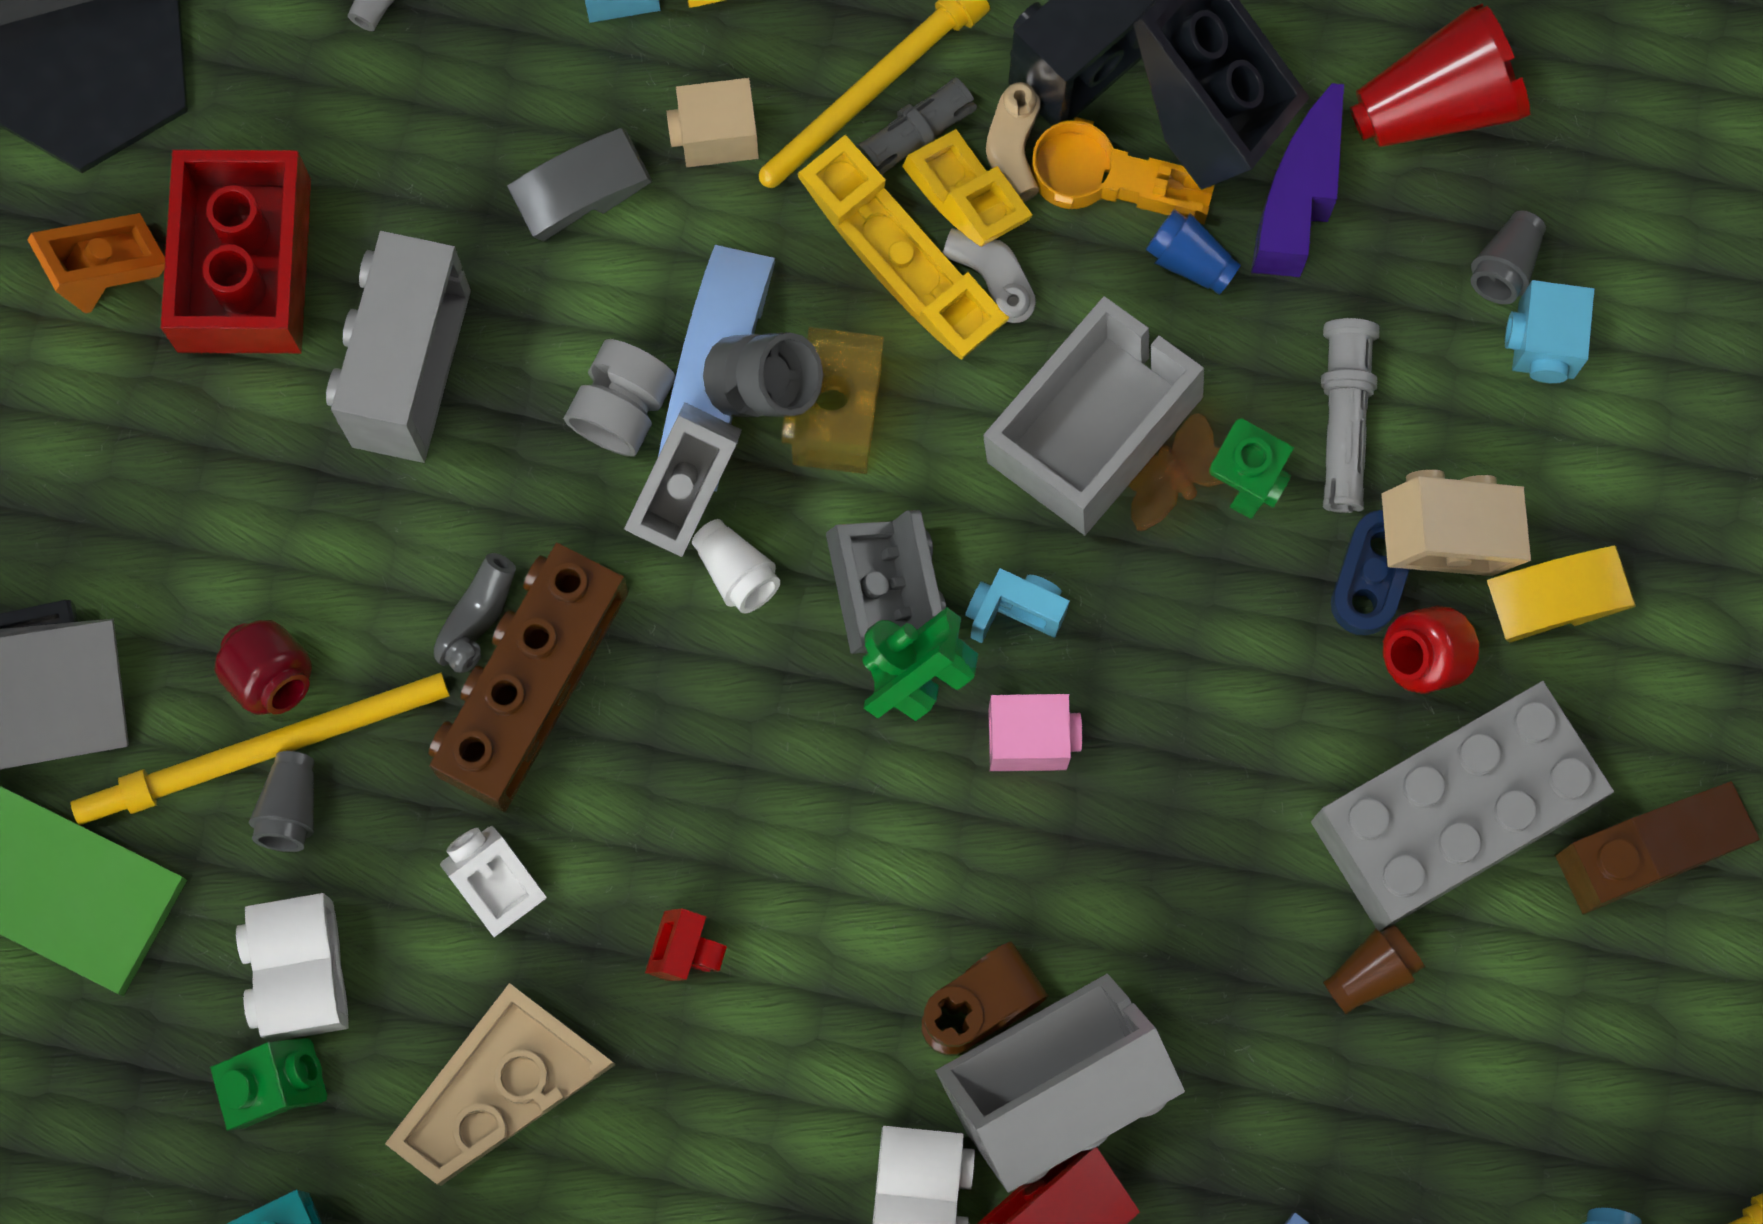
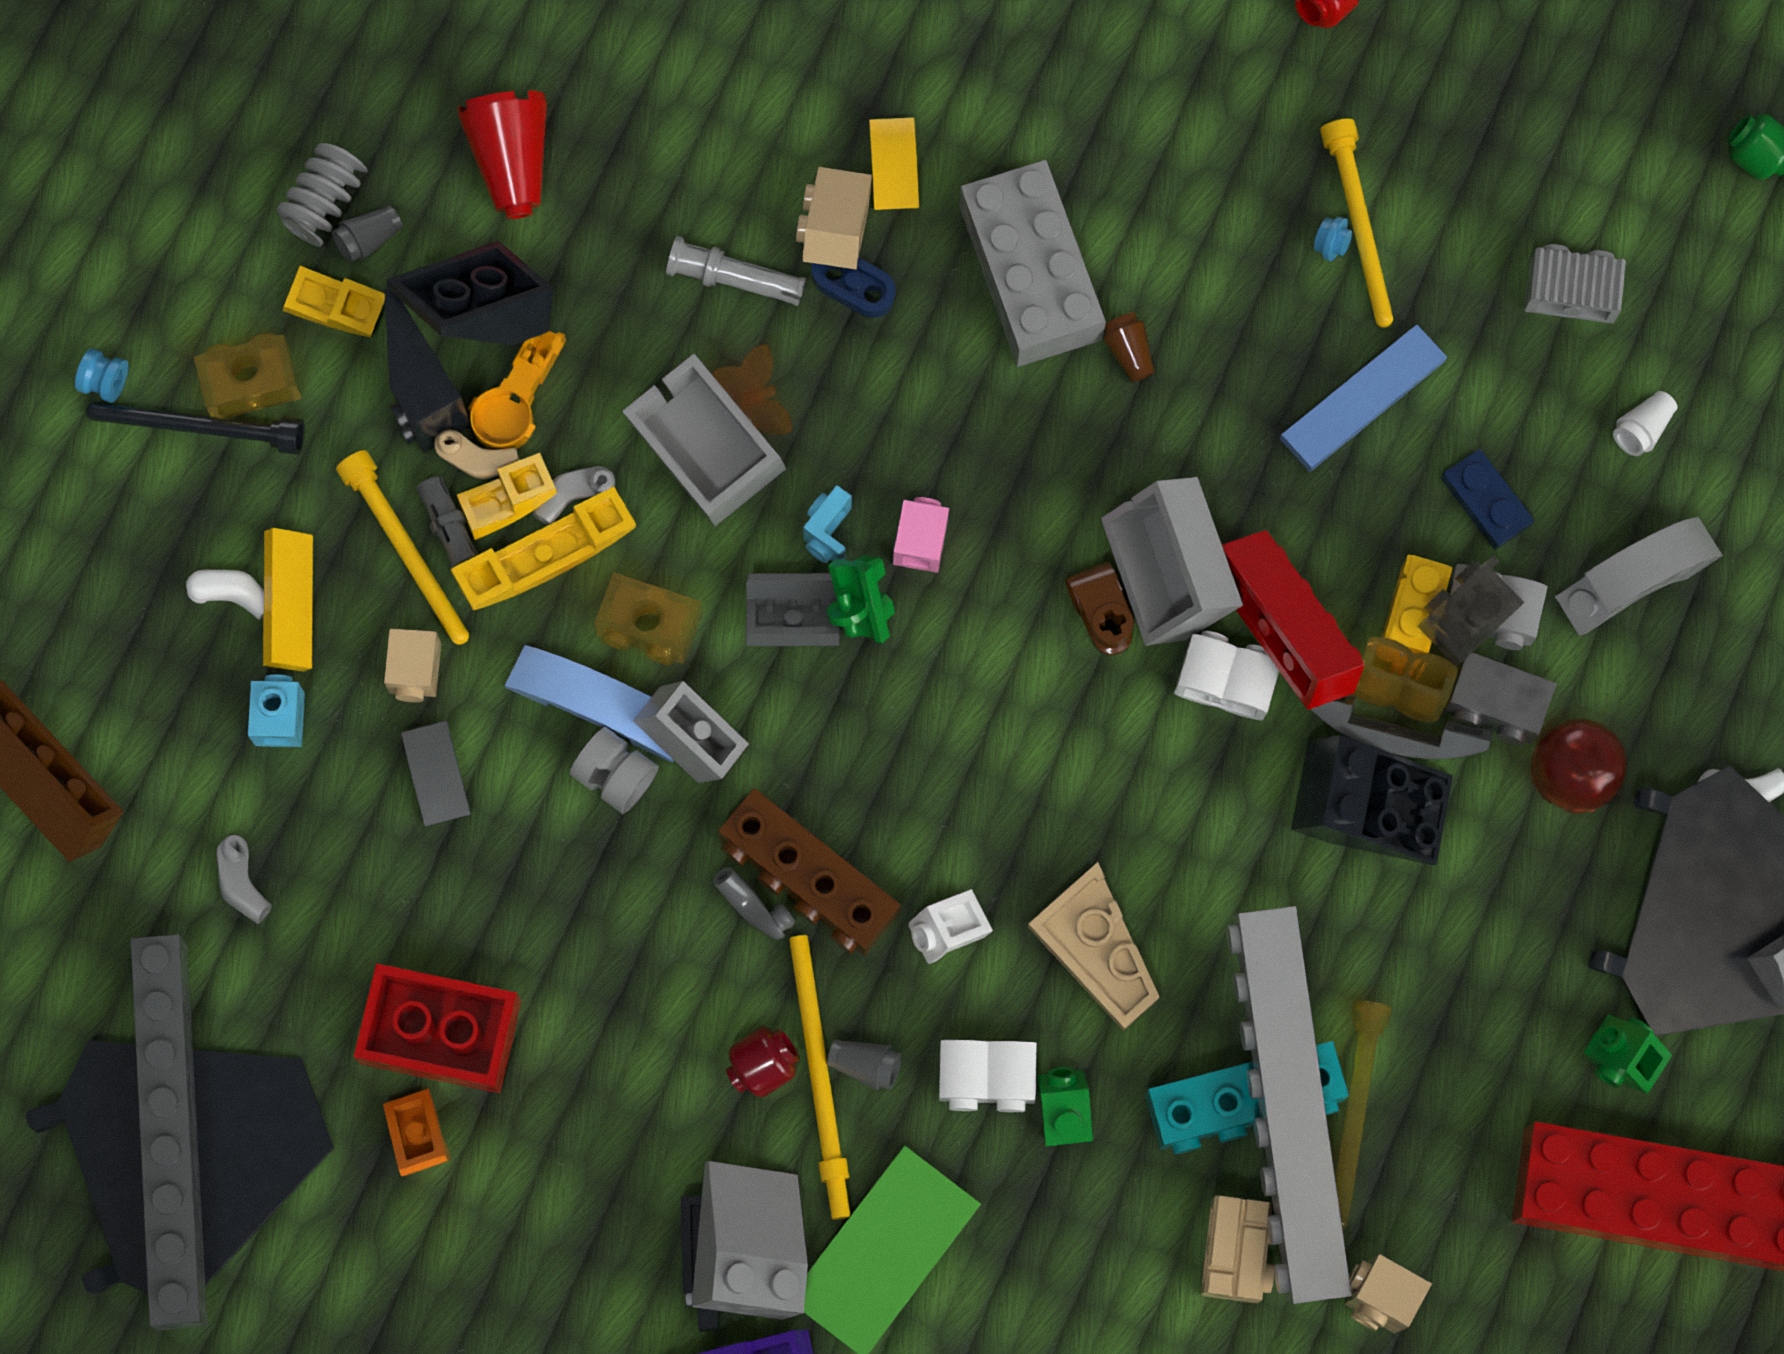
camera: 80 degrees left, 0 degrees up
light grey piece [326,231,471,463] -> none
red tile [645,908,727,981] -> none
white cone [692,519,780,613] -> none
dark grey wheel [703,332,823,417] -> none
blue cone [1145,209,1241,295] -> none
green bracket [1209,418,1294,519] -> none
dark purple slope [1251,83,1344,277] -> none
red head [1383,606,1479,694] -> none
dark grey cone [1471,211,1546,304] -> none
medium azure brick [1505,280,1594,383] -> none
reddish brown slope [1555,781,1760,915] -> none

